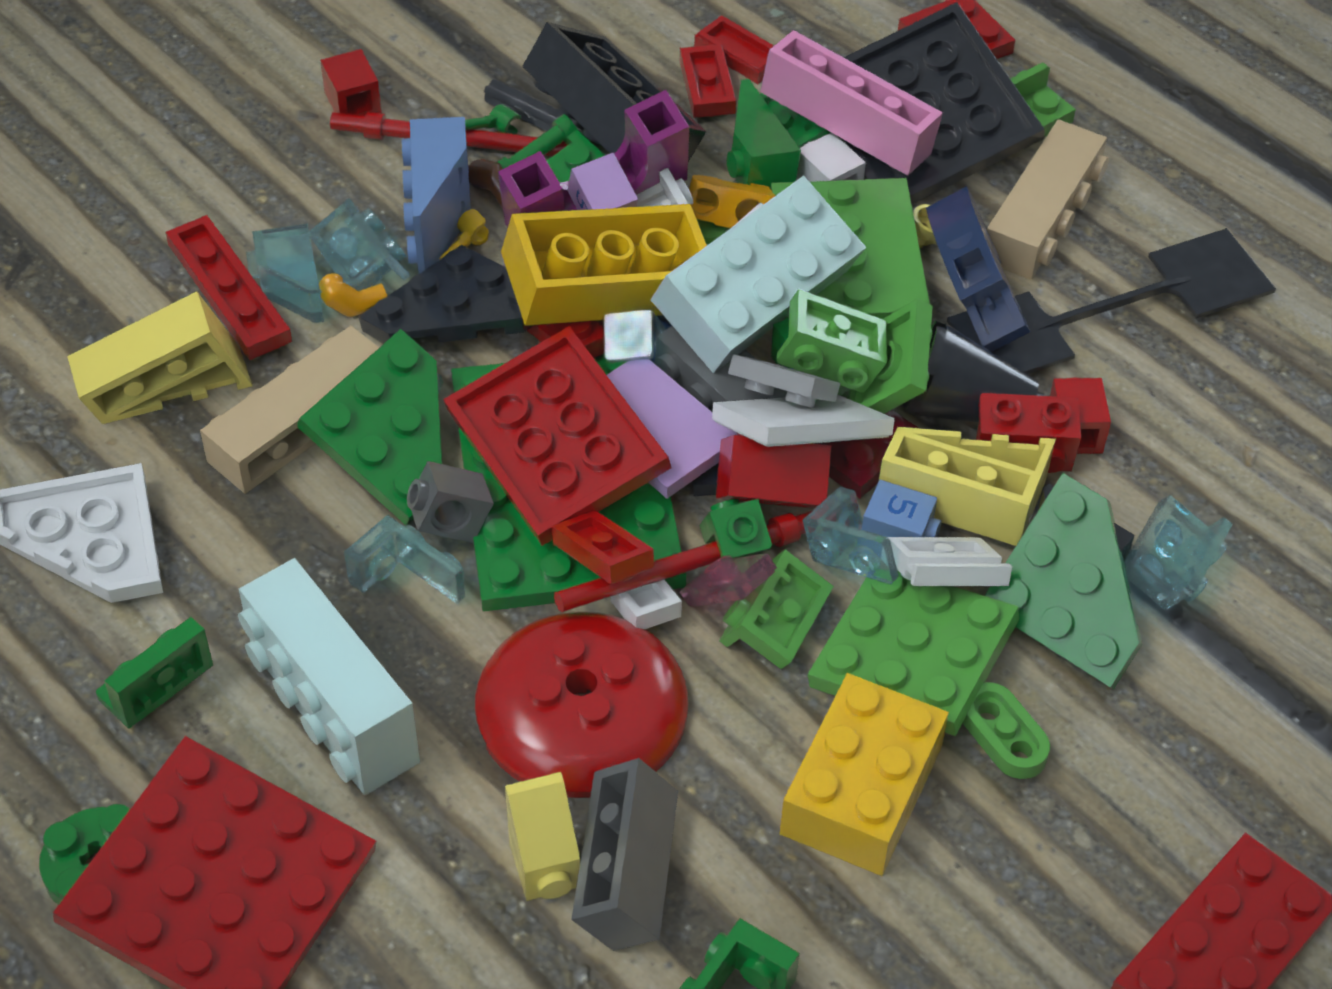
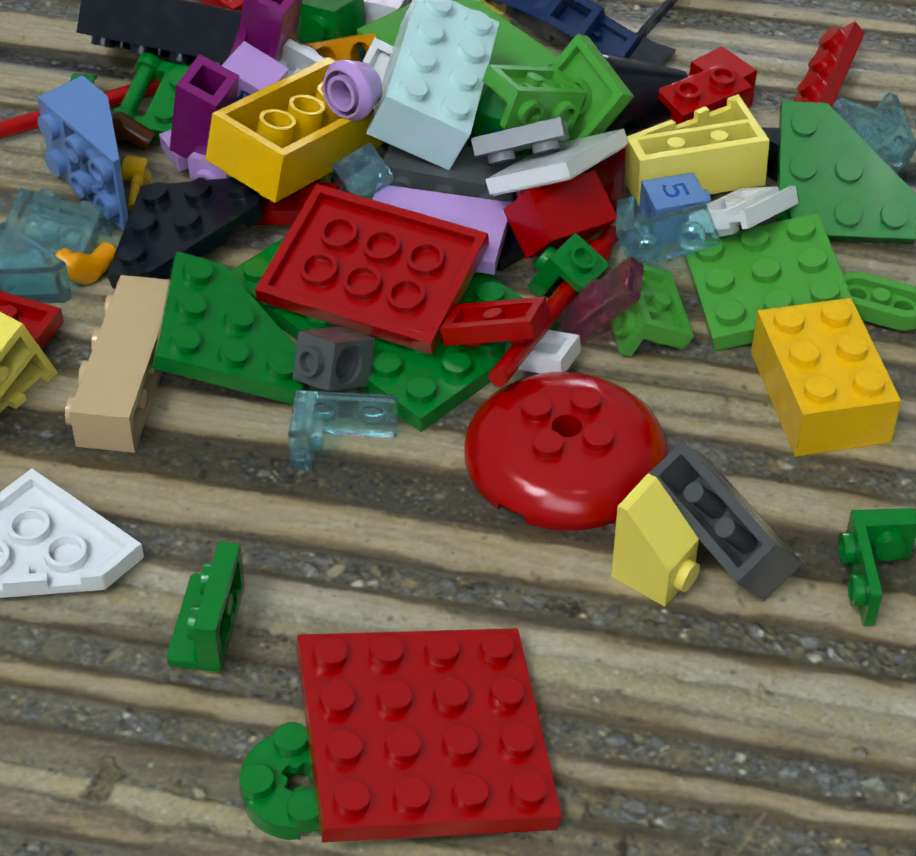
camera: 35 degrees left, 5 degrees down
light aqua brick [238,558,420,796] -> none
black axle [484,79,595,143] -> none
none -> lavender cone [323,59,382,122]
none -> red plate [794,21,865,107]

